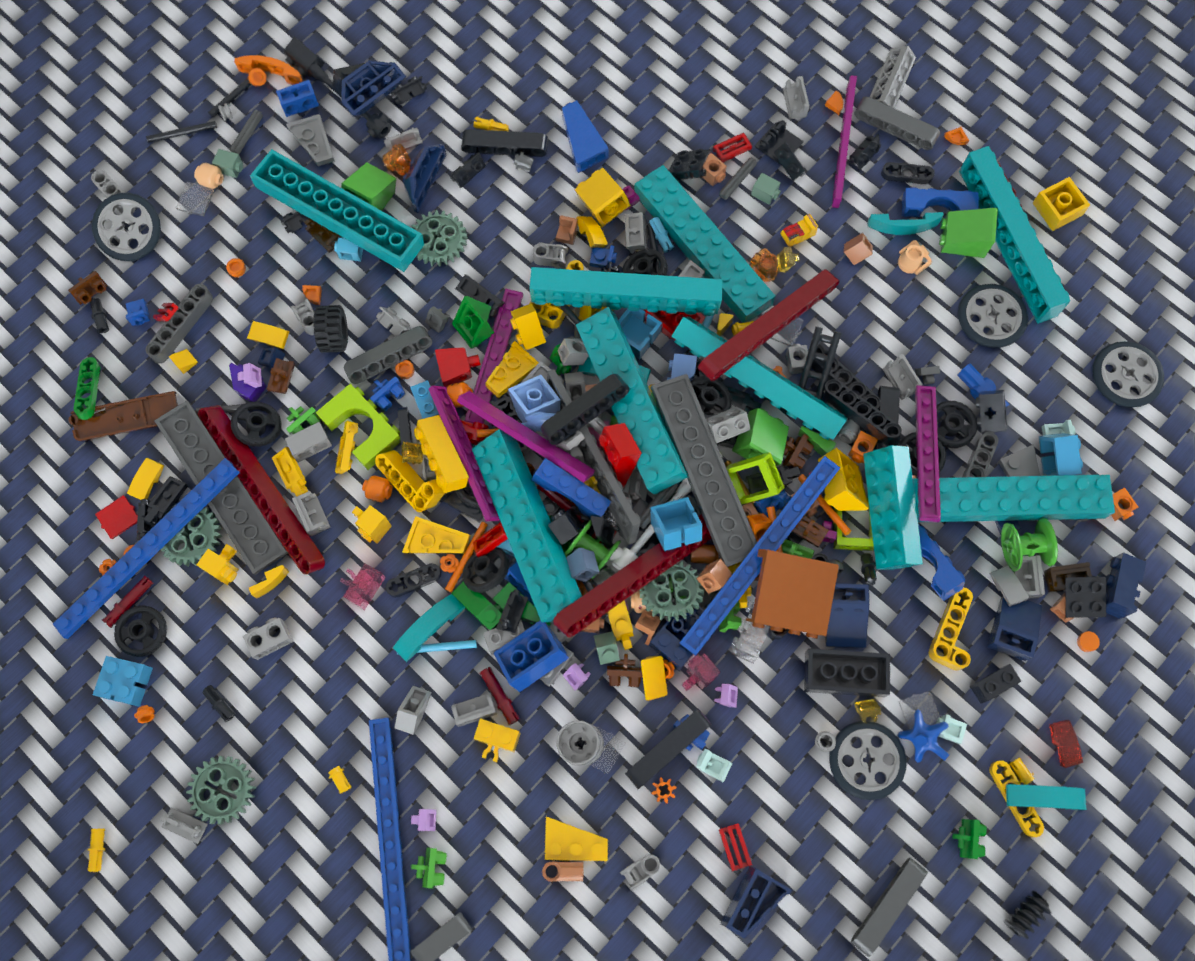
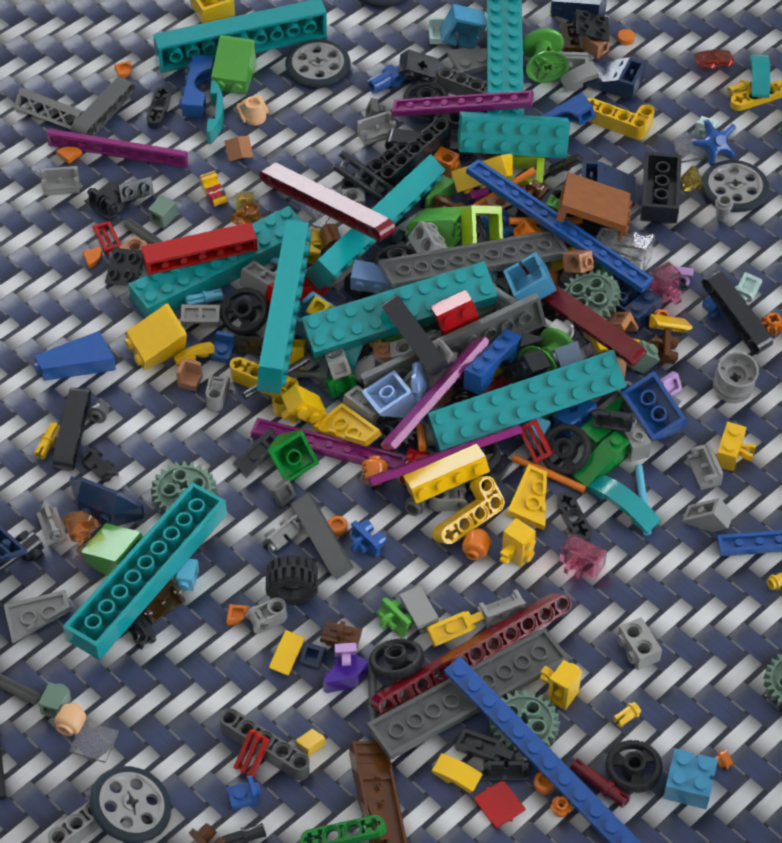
camera: 90 degrees left, 20 degrees down
black axle [203,685,236,722] -> none
orange tile [226,258,246,277] -> none
yellow slope [249,565,289,599] -> none
lime arch [315,383,401,470] -> none
yellow hinge [335,421,358,474] -> none
black beam [397,407,414,460] -> none
clear yellow tile [401,442,423,465] -> none
dark azure brick [410,380,441,419] -> none
red torso [435,347,481,388] -> none
orange plate [440,554,459,573] -> none
dark red pin [480,667,520,726] -> none
black hinge [848,134,881,171] -> none
black brick [970,664,1022,704] -> none
none -> orange tile [83,247,102,269]
none -> red brick [141,222,258,275]
none -> yellow slope [306,295,334,314]
none -> yellow pin [613,702,641,728]

